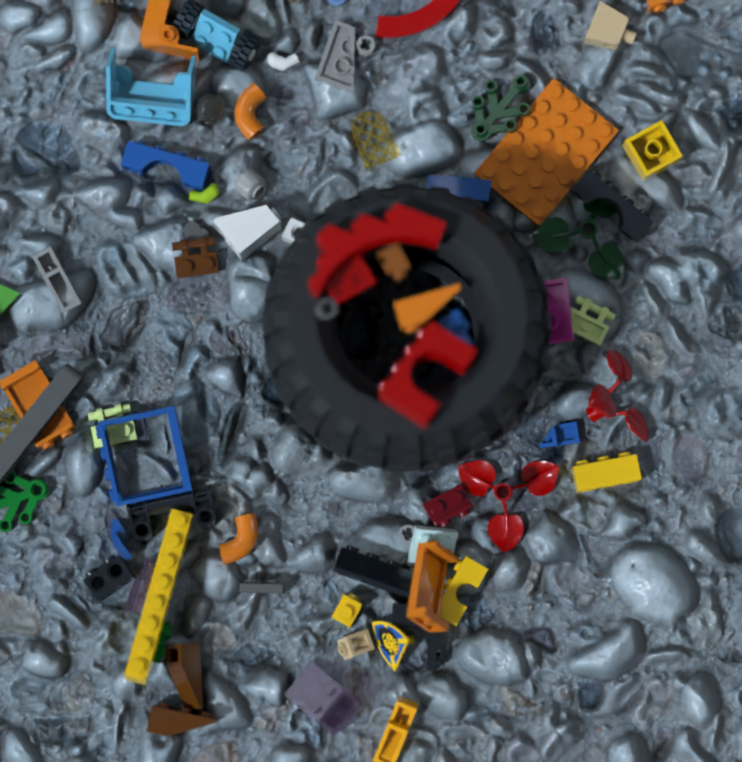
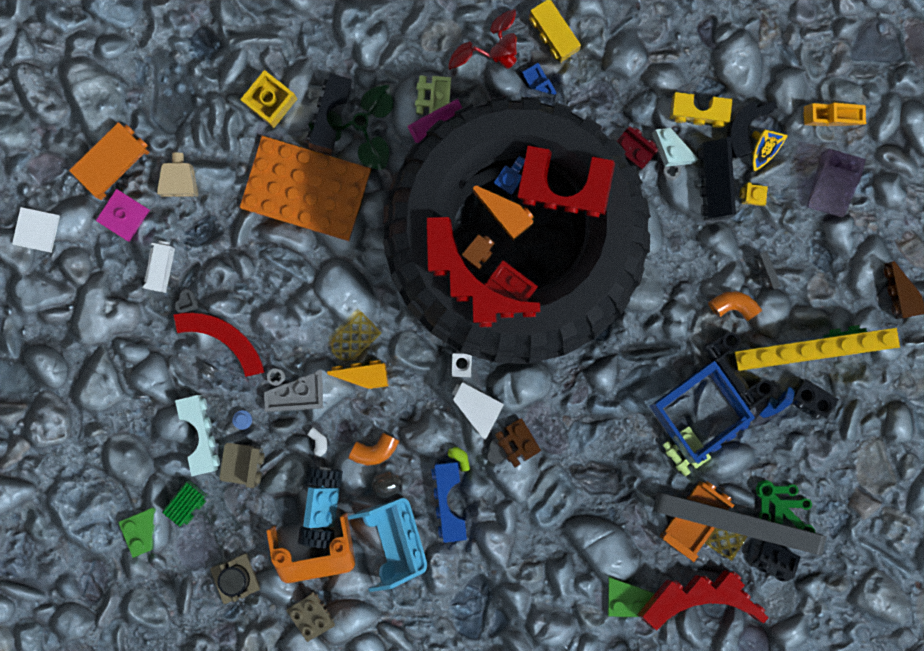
camera: 115 degrees left, 5 degrees up
light grey slope [32,245,81,313] -> none
clear purple window [124,558,155,615] -> none
reddish brown slope [166,643,203,709] -> none
light grey head [234,169,266,201] -> none
dark grey bush [315,298,338,320] -> none
tan bracket [337,629,375,660] -> none
orange panel [406,540,458,633] -> none
blue slope [426,175,492,205] -> none
red plant [458,460,559,552] -> none
dark green plant [471,75,531,142] -> none
none -> light orange slope [327,360,389,389]

